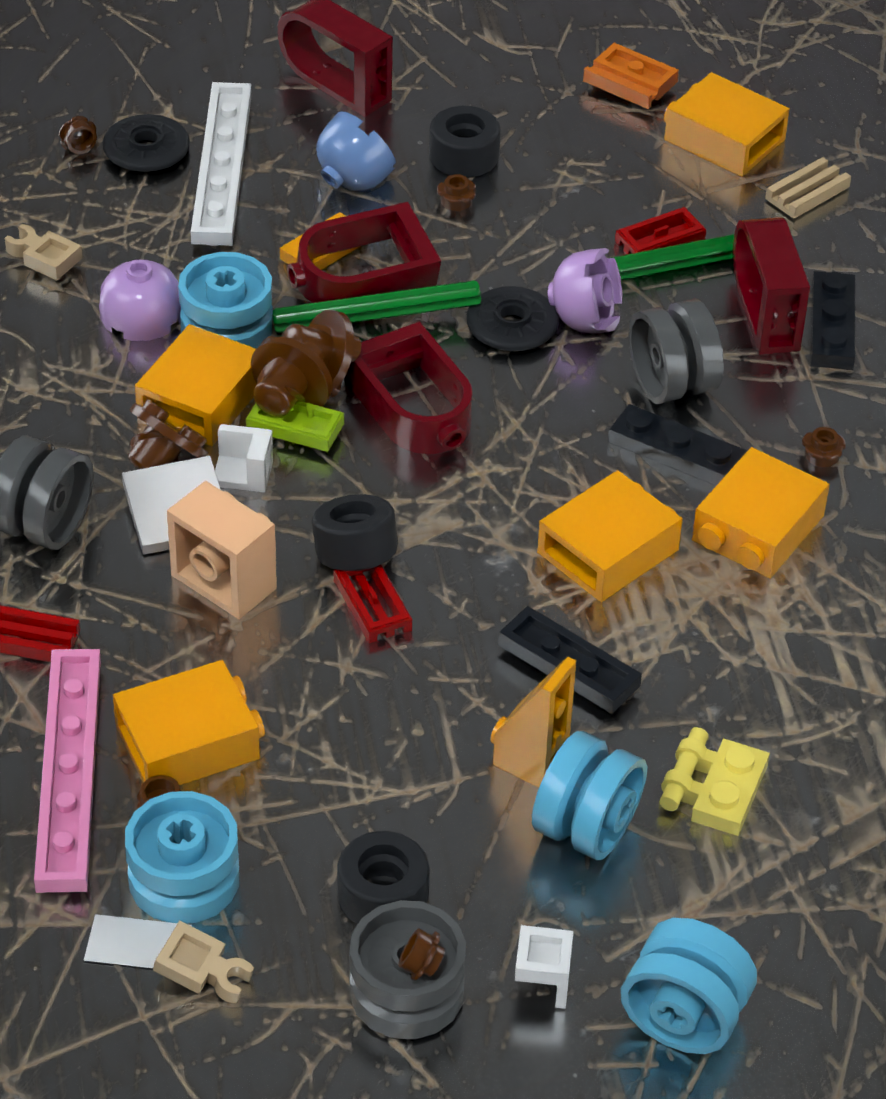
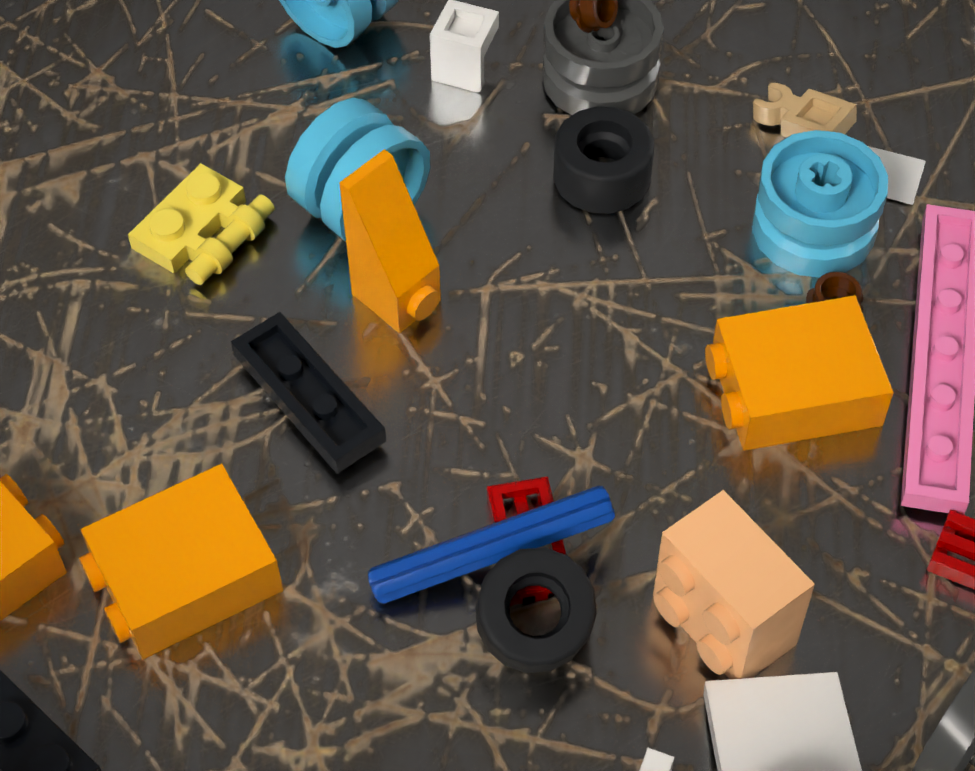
camera: 165 degrees left, 10 degrees up
none -> blue axle [368,485,615,604]

